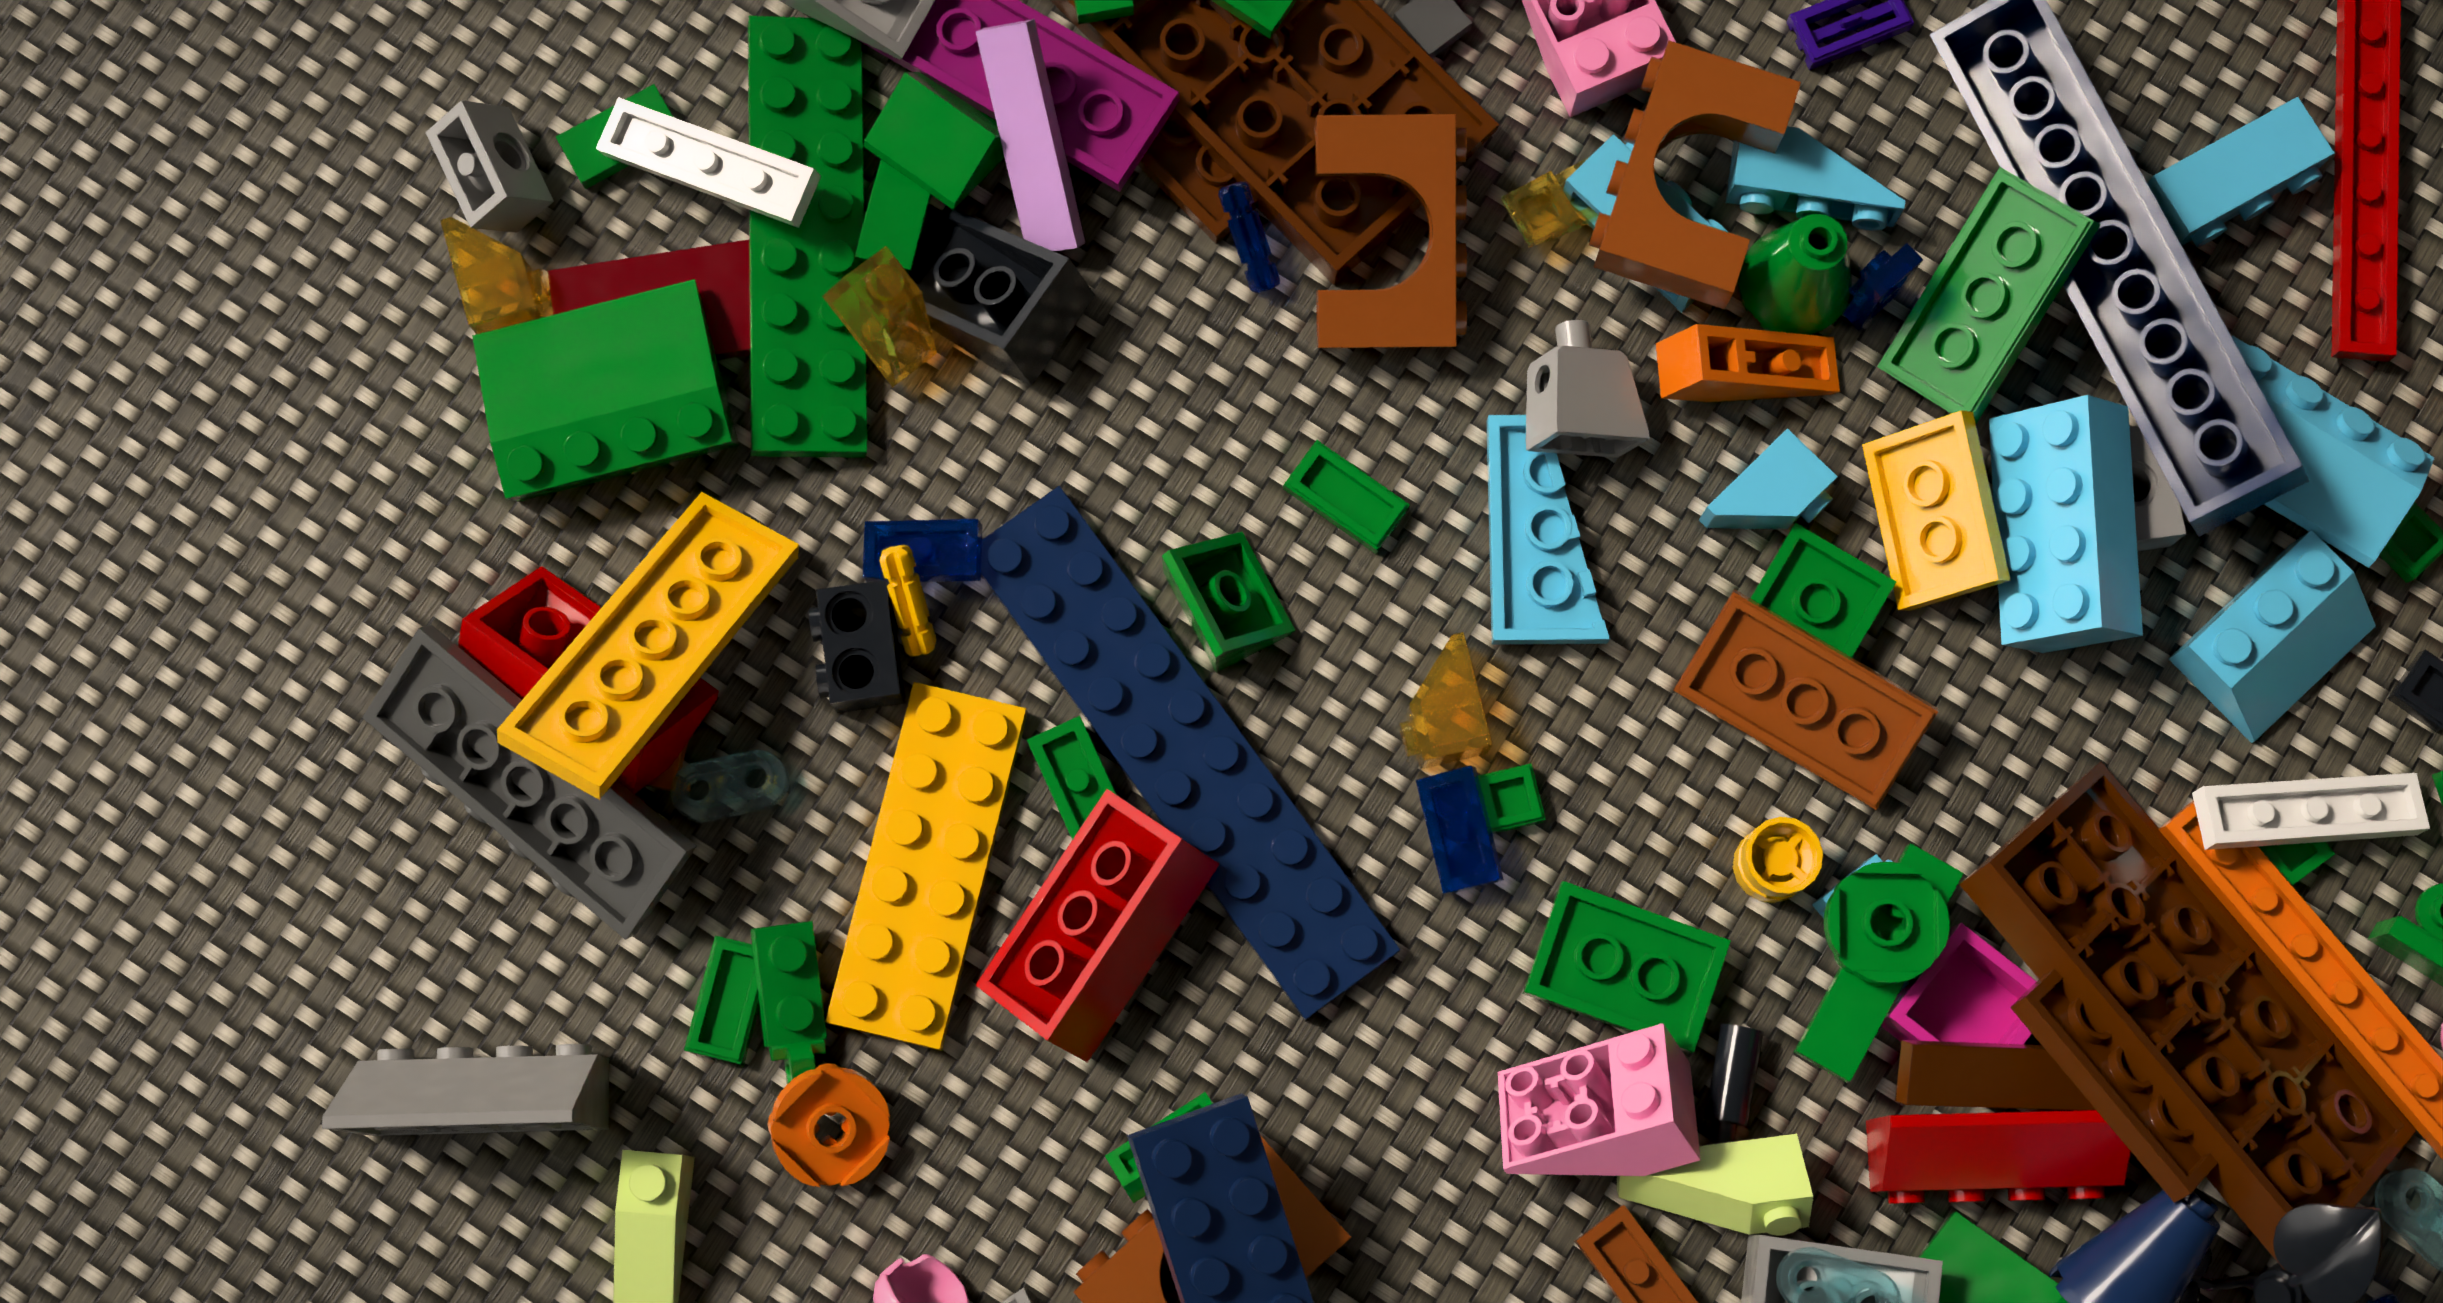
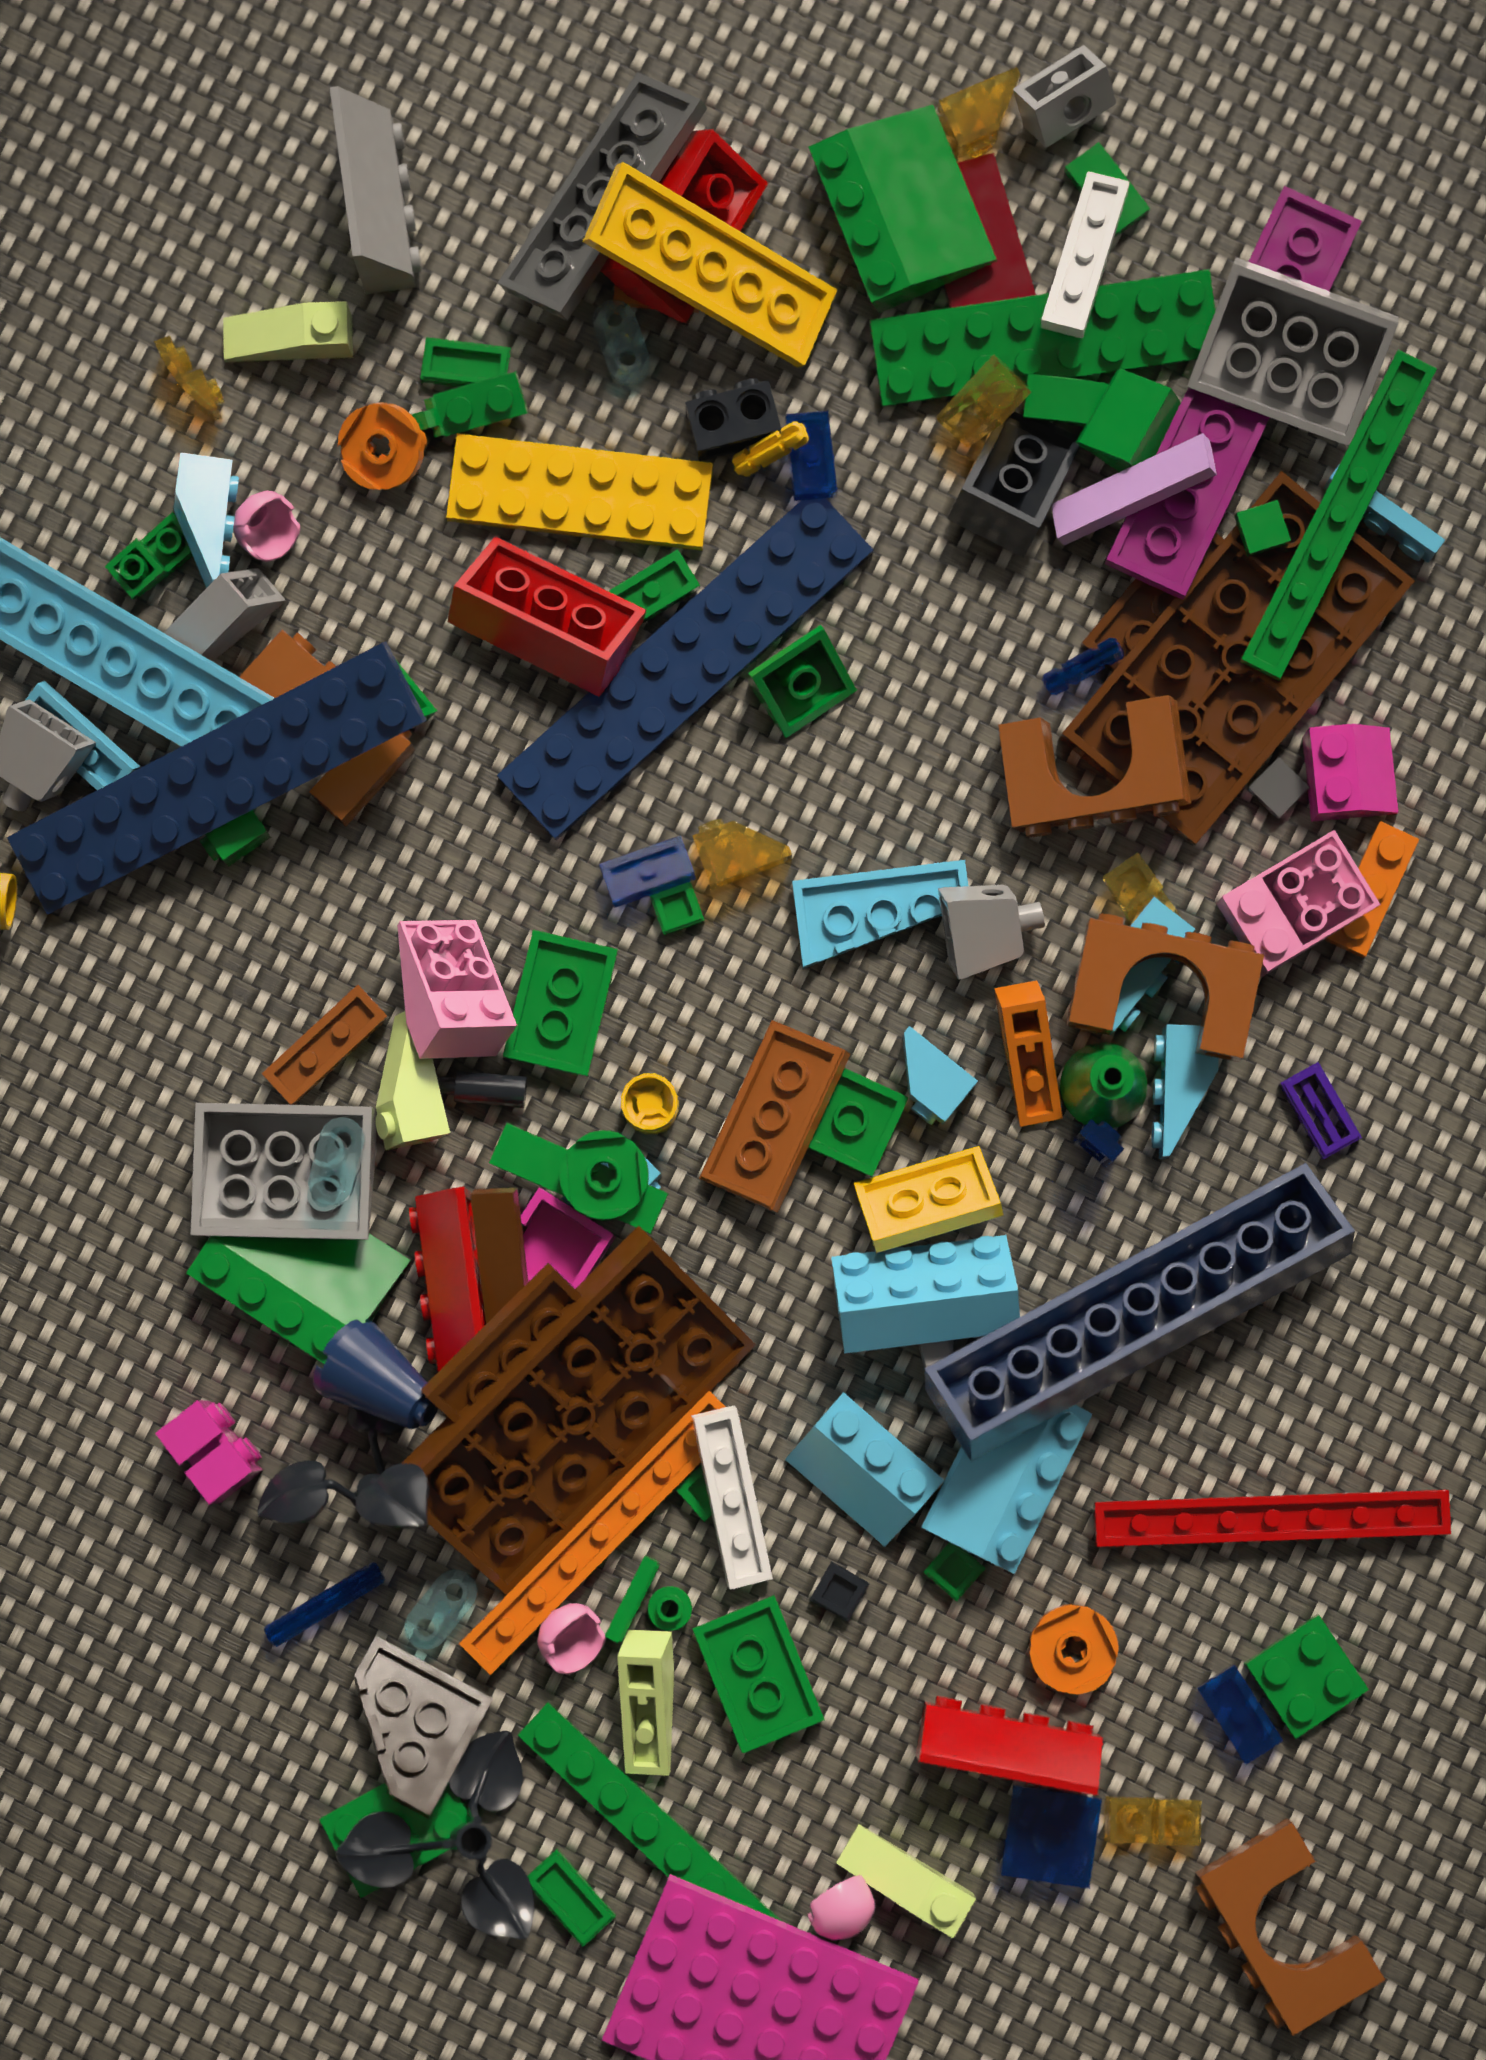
camera: 85 degrees right, 5 degrees up
green tile [1283,440,1410,554] -> none
tile [1877,167,2101,424] -> none
medium azure brick [2147,97,2335,247] -> none

